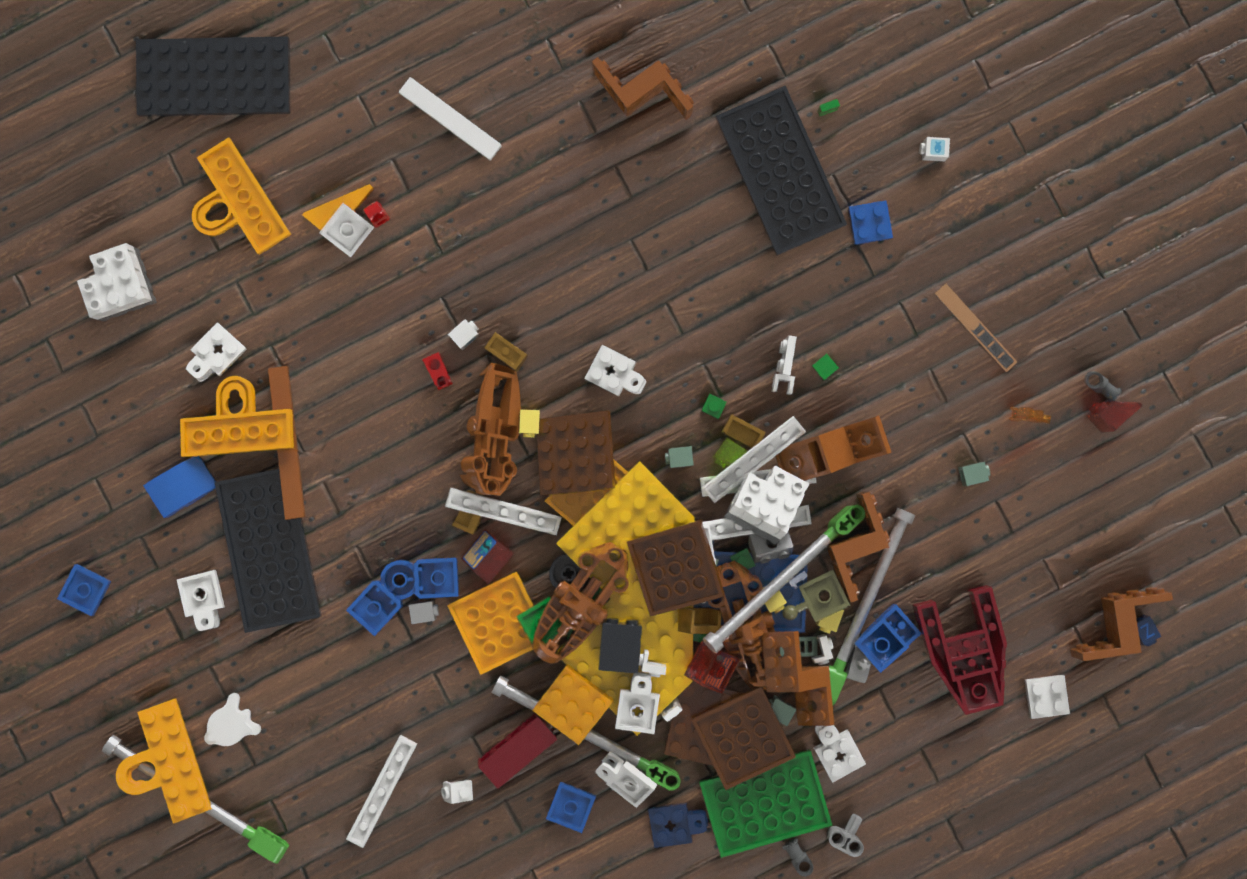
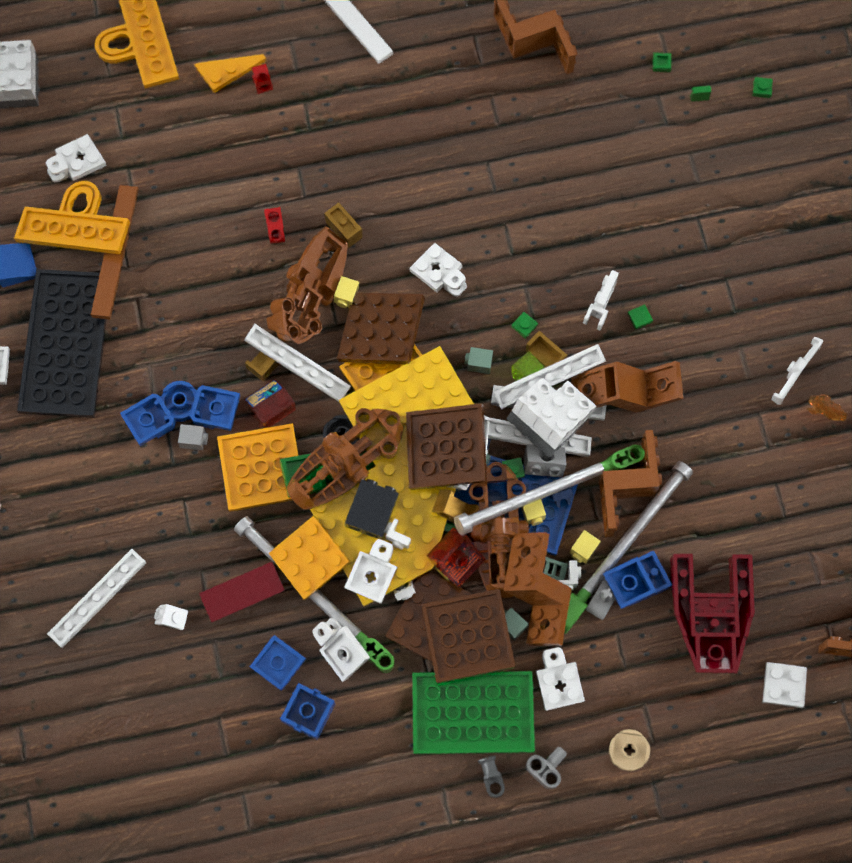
camera: 15 degrees right, 15 degrees down
white plate [319,203,374,257] -> none
white brick [448,319,480,350] -> none
dark blue plate [648,803,708,848] -> none
black plate [715,85,847,256] -> none
olive plate [782,570,851,622] -> none
blue plate [848,200,893,245] -> none
white brick [919,137,950,161] -> none
medium nougat sticker [935,284,1017,372] -> none
sand green brick [958,462,991,486] -> none
none -> blue brick [280,683,336,740]
none -> tan plate [609,729,650,771]
none -> green tile [653,53,671,72]
none -> green plate [752,77,773,98]
none -> white plate [772,337,823,405]

